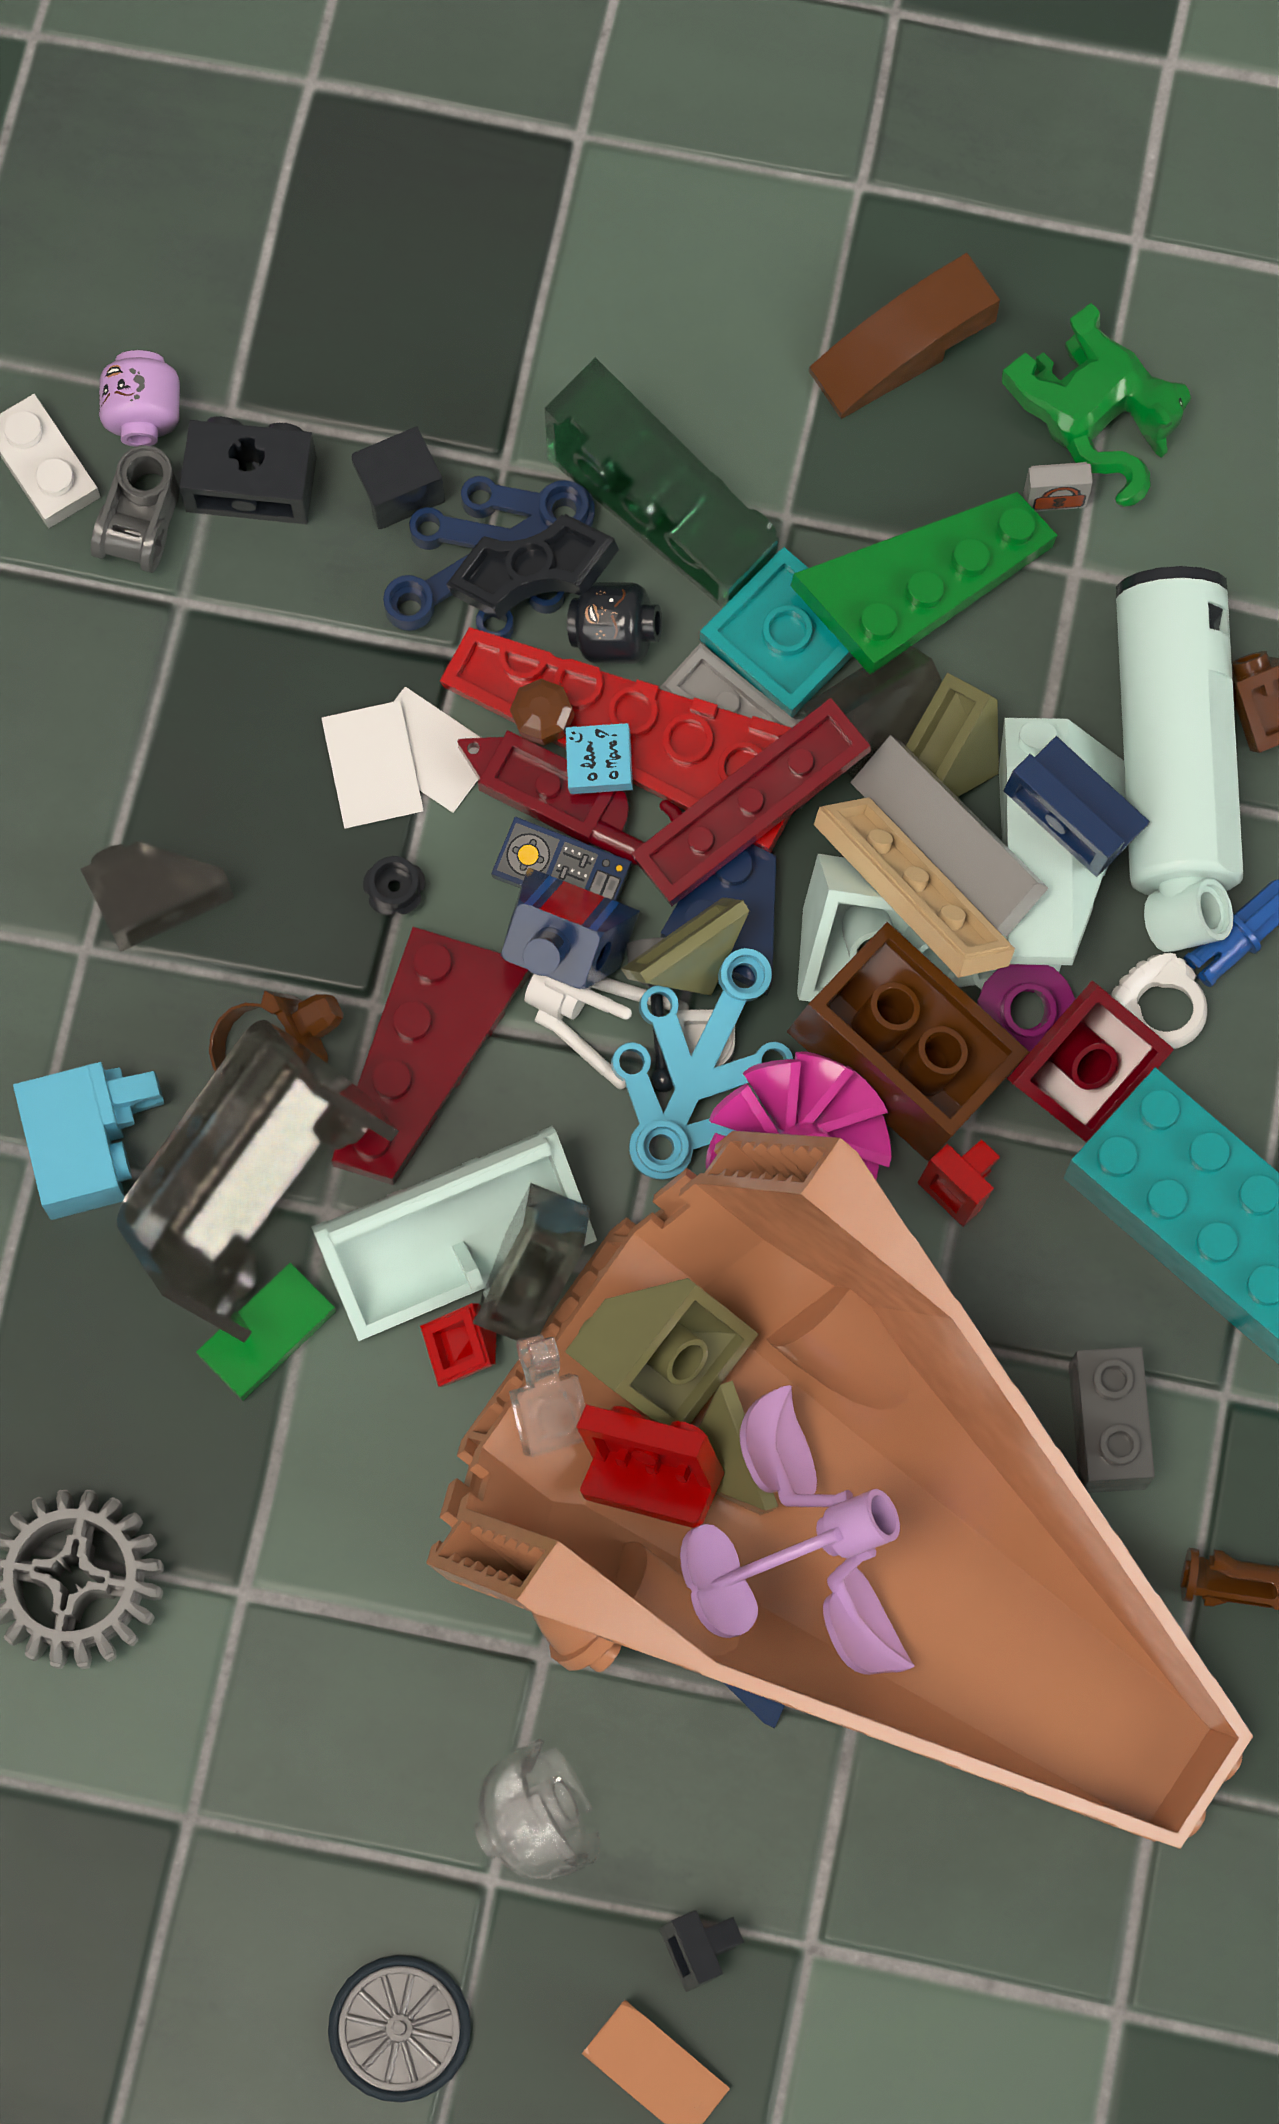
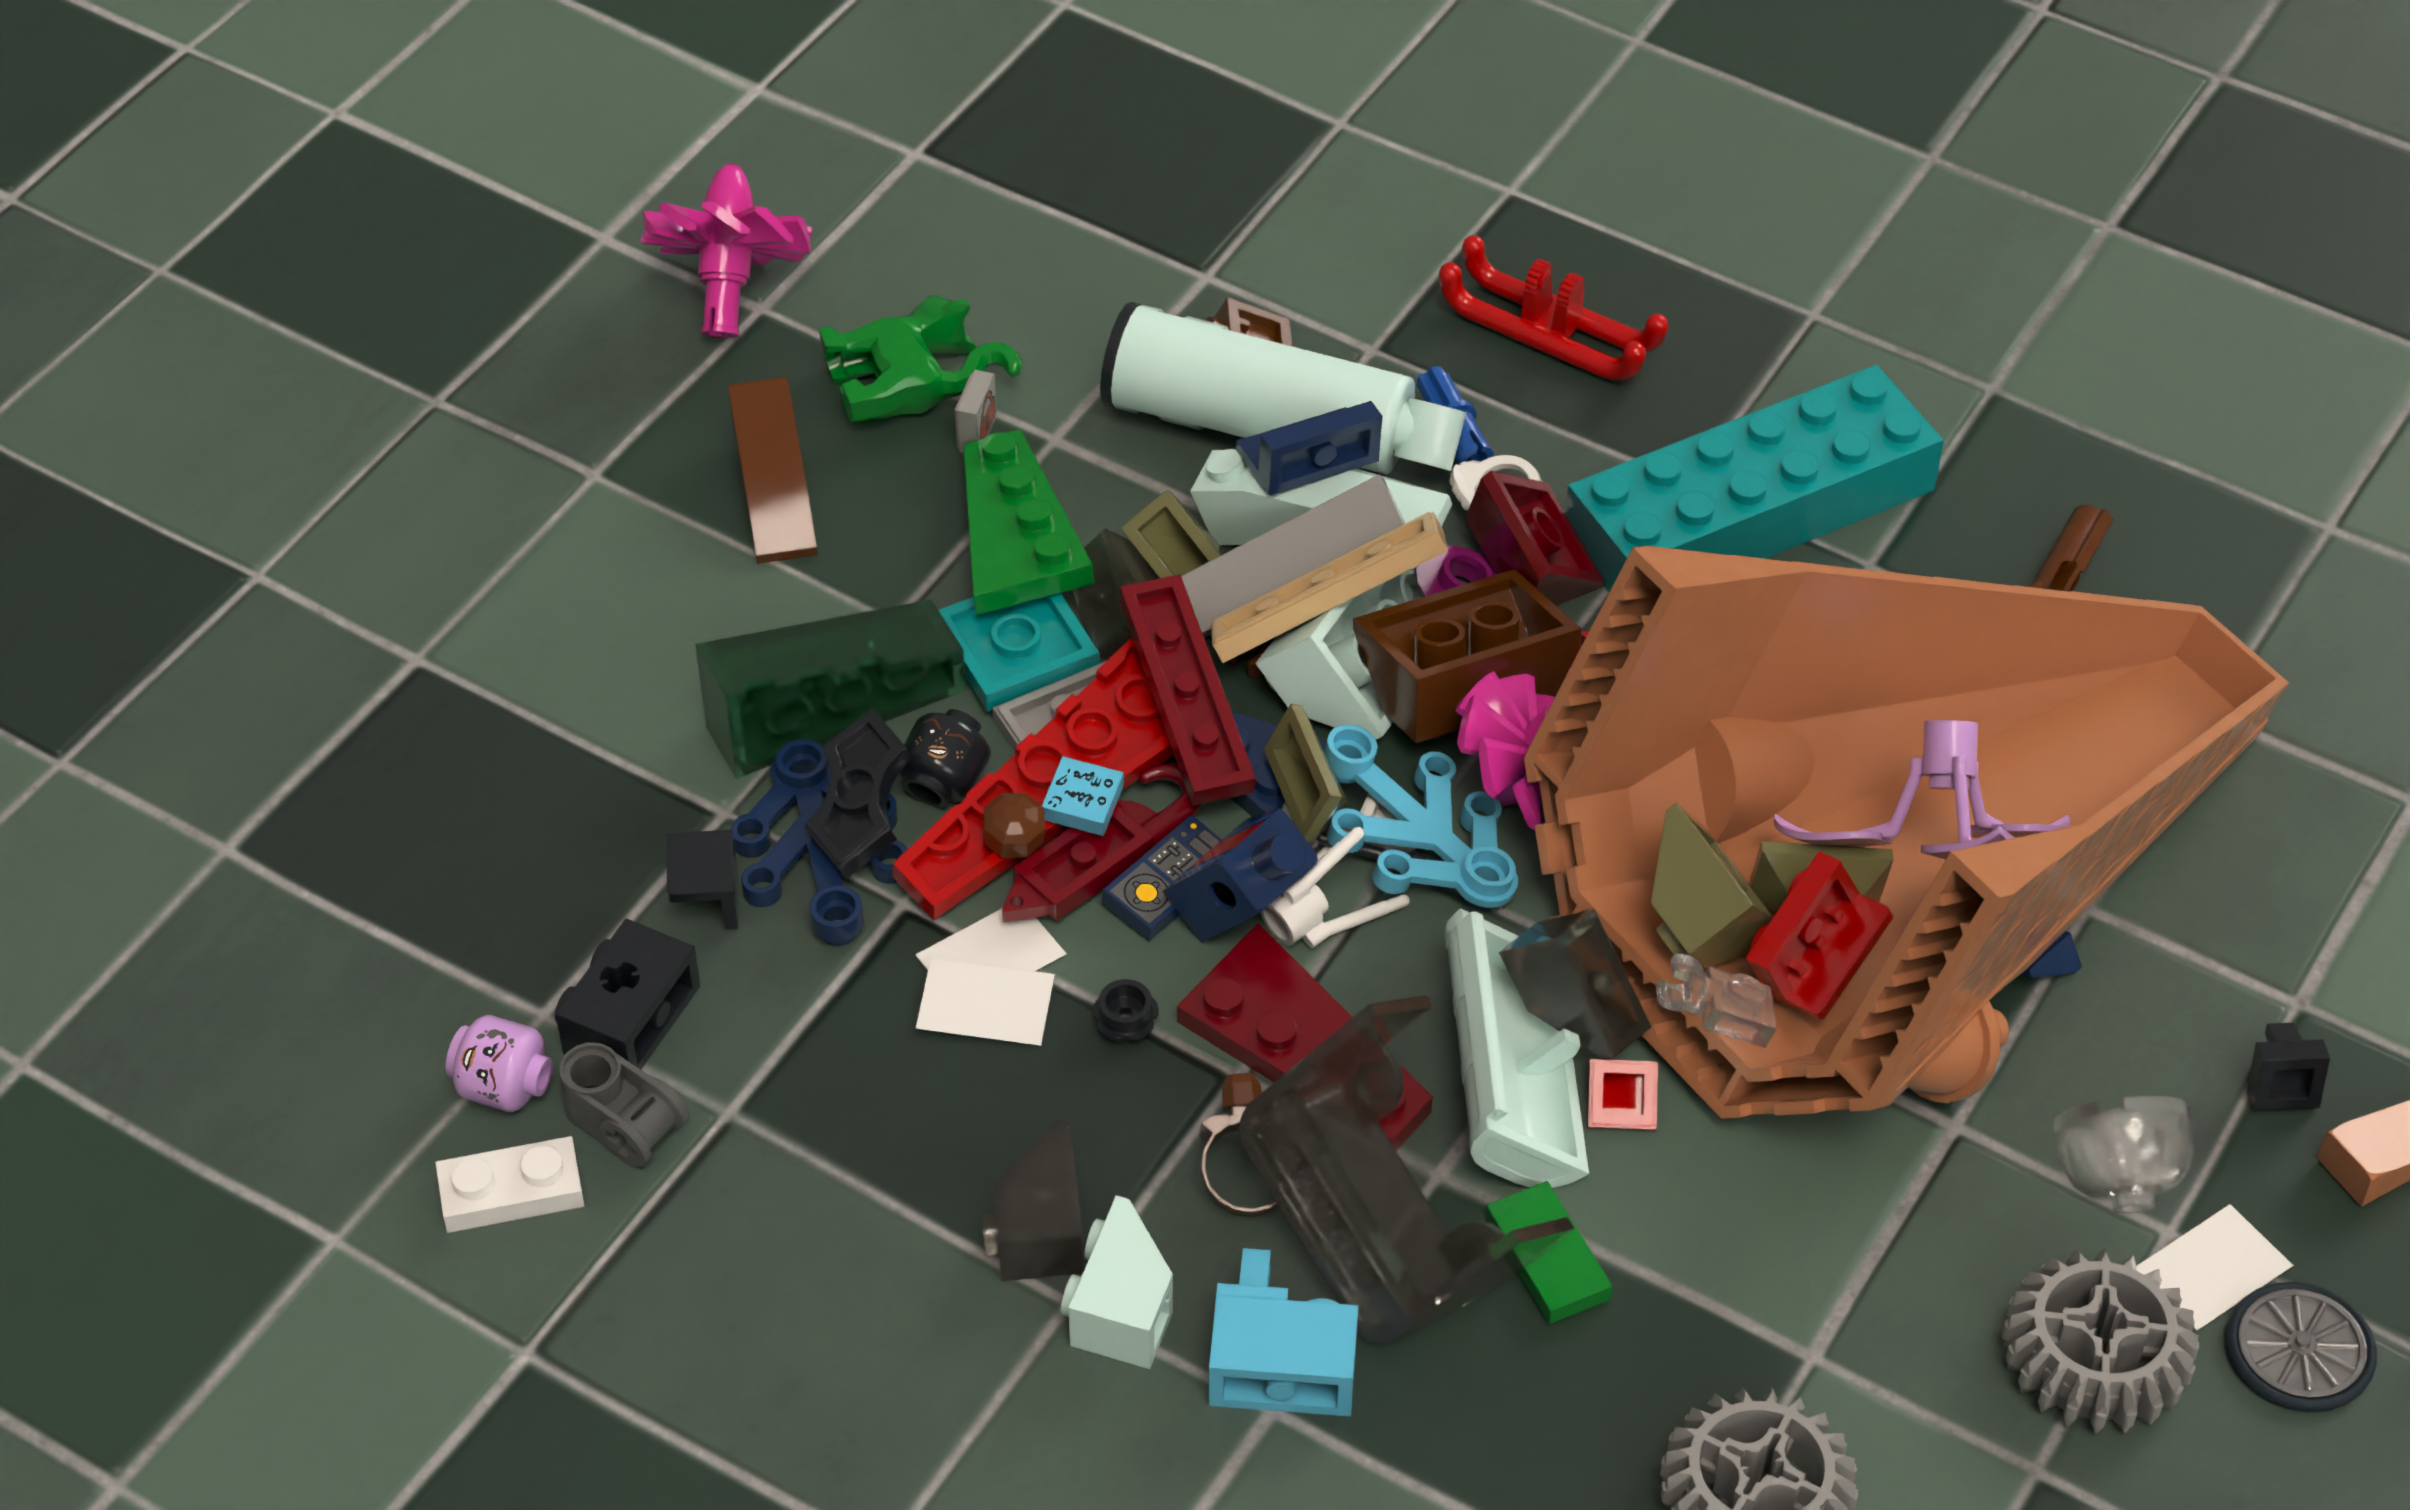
camera: 70 degrees left, 25 degrees down
none -> dark pink piece [641,163,812,338]
none -> light aqua slope [1061,1195,1173,1369]
none -> light grey gear [2002,1248,2199,1434]
none -> white sticker [2136,1204,2294,1331]

